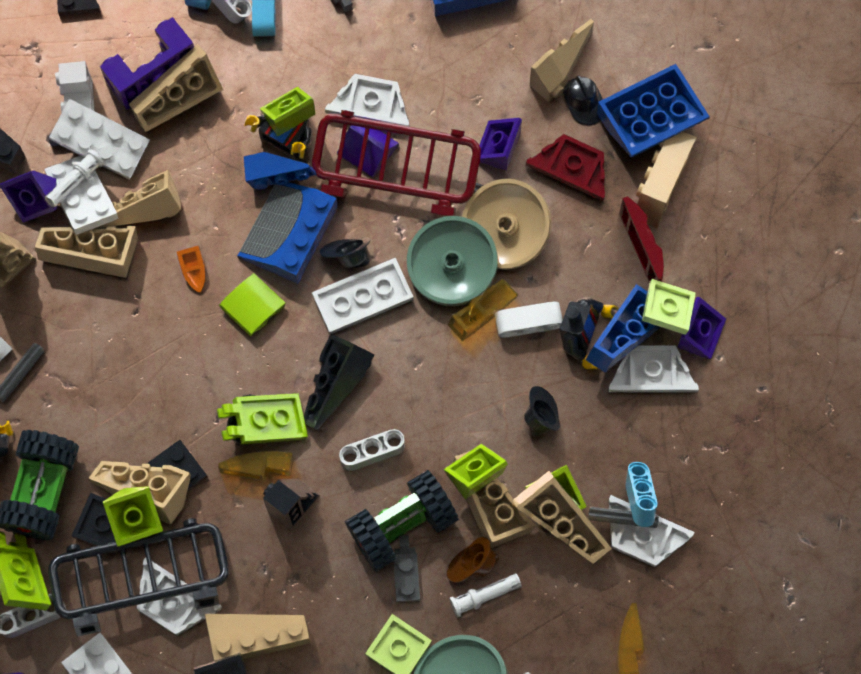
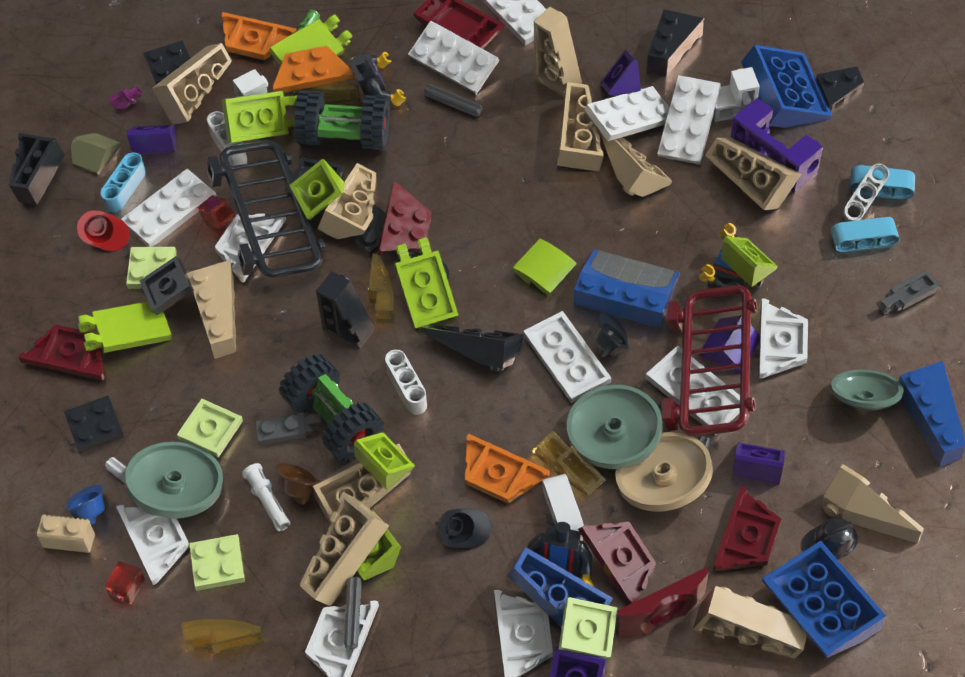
camera: 85 degrees right, 15 degrees down
white pin [45,150,104,207] -> none
orange plate [176,245,205,292] -> none
blue slope [244,152,317,189] -> none
medium azure beam [625,462,657,527] -> none
none -> yellowish green plate [189,534,245,591]
none -> clear red brick [197,195,236,229]
none -> dark red wing [377,182,432,256]
none -> orange wing [465,434,550,504]
none -> wing [578,522,656,606]
none -> white plate [646,346,740,435]
none -> blue slope [741,44,832,128]
none -> sand green dish [831,370,903,411]

